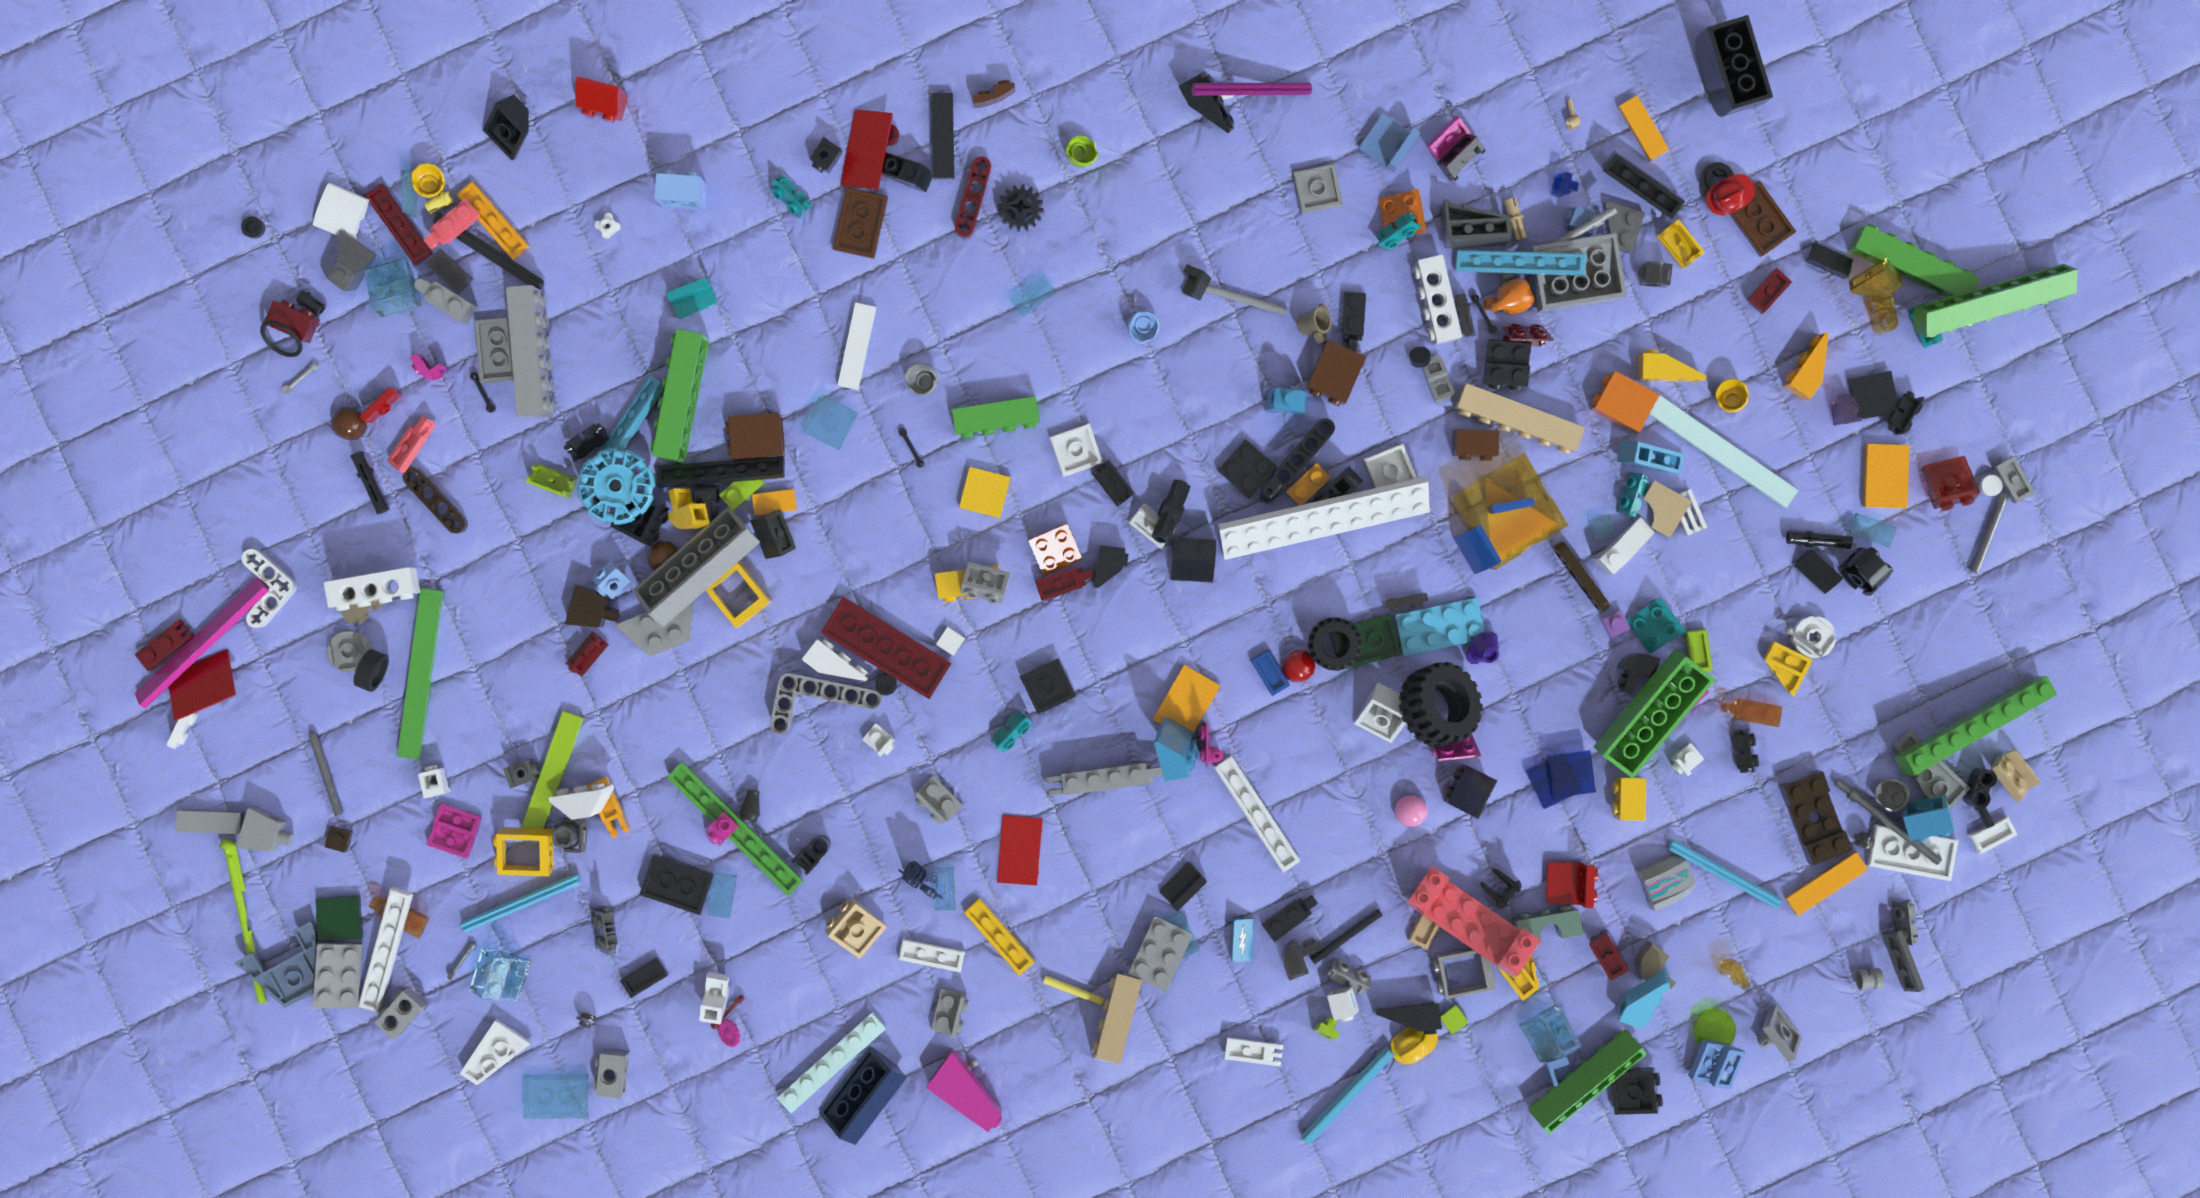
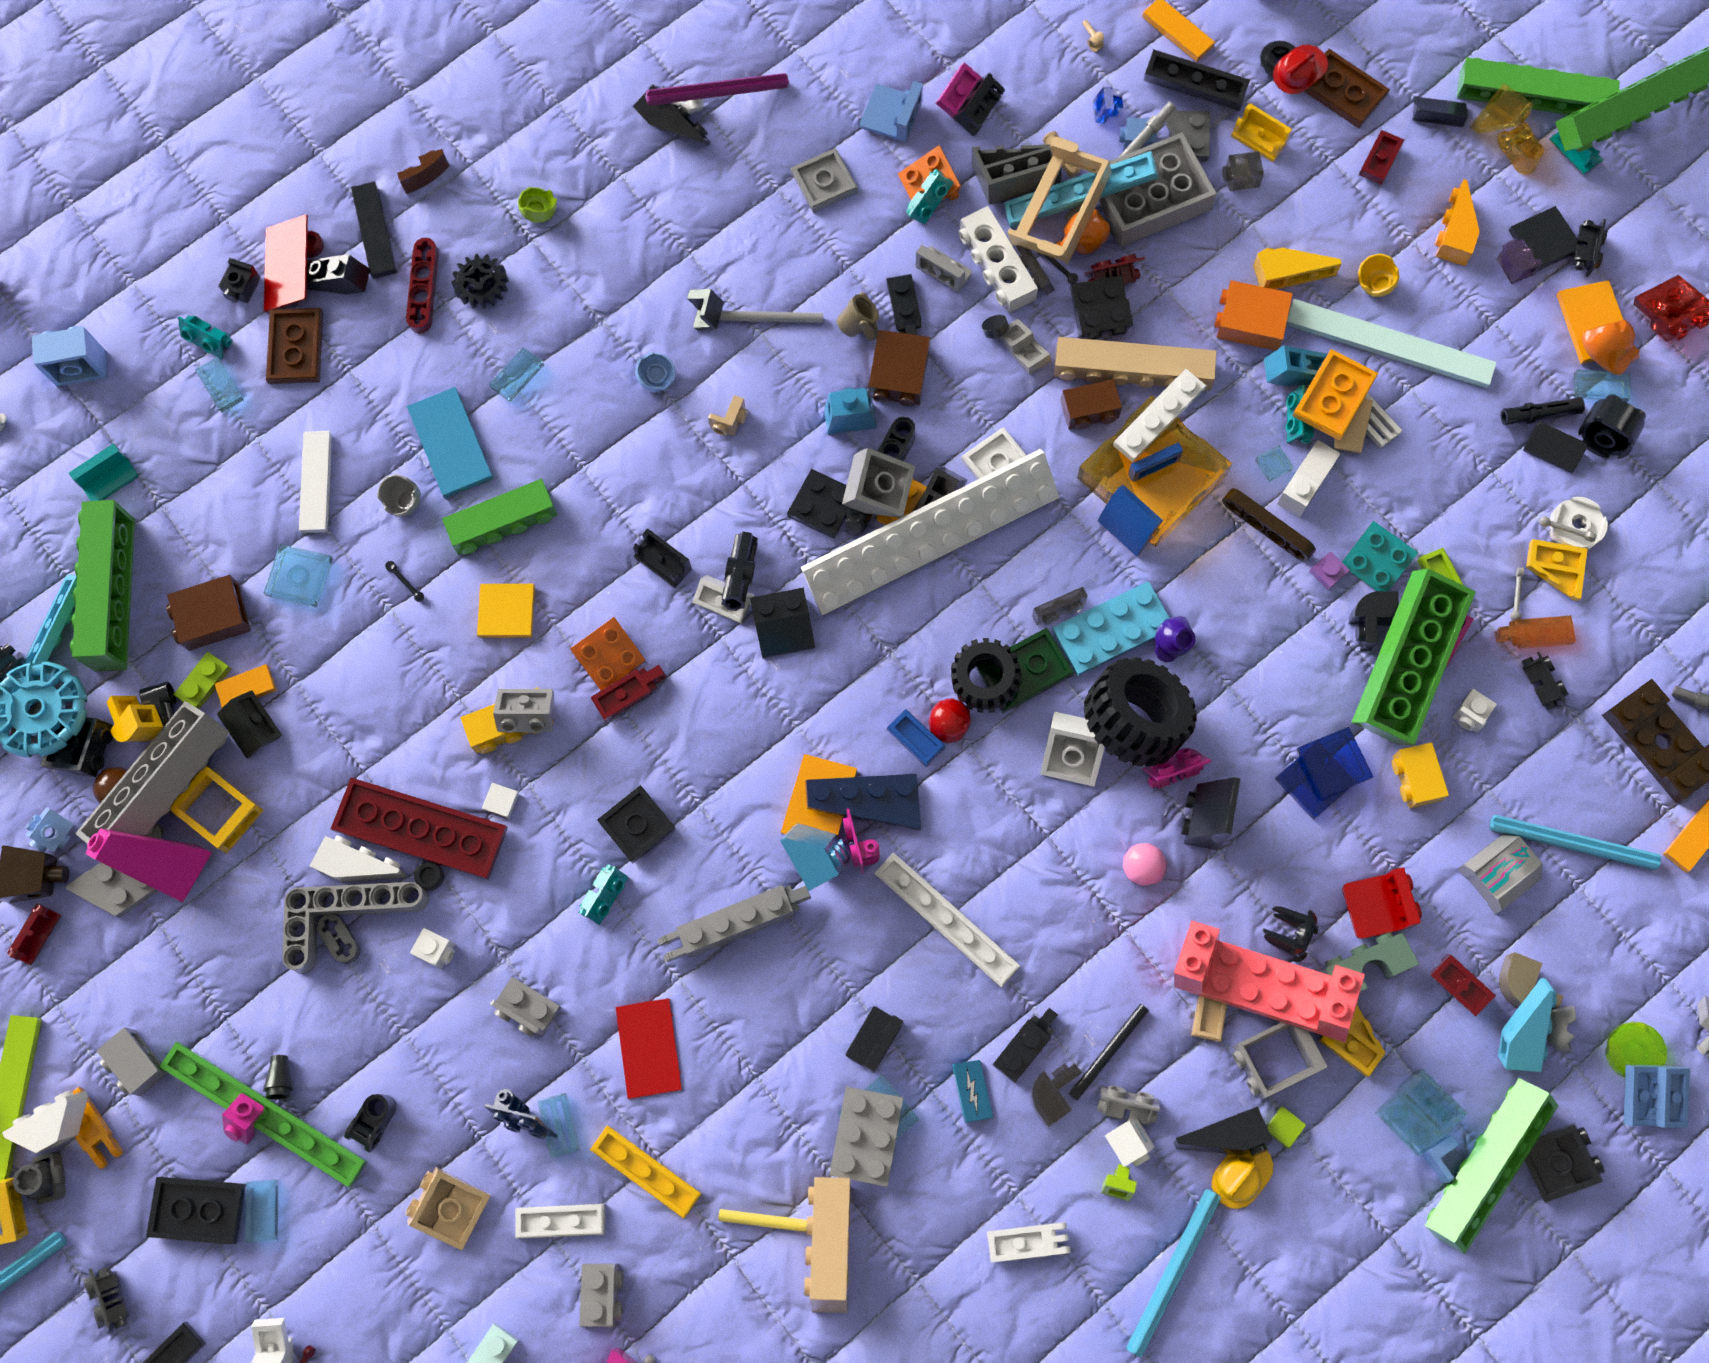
camera: 10 degrees left, 15 degrees down
black tile [657,456,785,488] -> none
white tile [1049,423,1103,477] -> none
black slope [1094,545,1129,588] -> none
clear yellow bracket [1716,959,1750,989] -> none
none -> dark pink slope [85,828,212,902]
none -> light grey brick [96,1027,168,1096]
none -> clear light blue tile [195,357,244,413]
none -> dark grey beam [317,914,360,964]
none -> dark azure tile [407,387,494,499]
none -> tan bracket [708,395,748,436]
none -> dark blue wing [805,774,921,831]
none -> light grey slope [842,448,915,518]
none -> light grey bracket [916,245,972,293]
none -> tan piece [1008,137,1112,264]
none -> white plate [1113,369,1206,462]
none -> light orange tile [1292,349,1379,441]
none -> light grey hinge [1510,567,1524,621]
none -> light grey hair [1547,1006,1576,1053]
none -> orange piece [1582,319,1640,376]

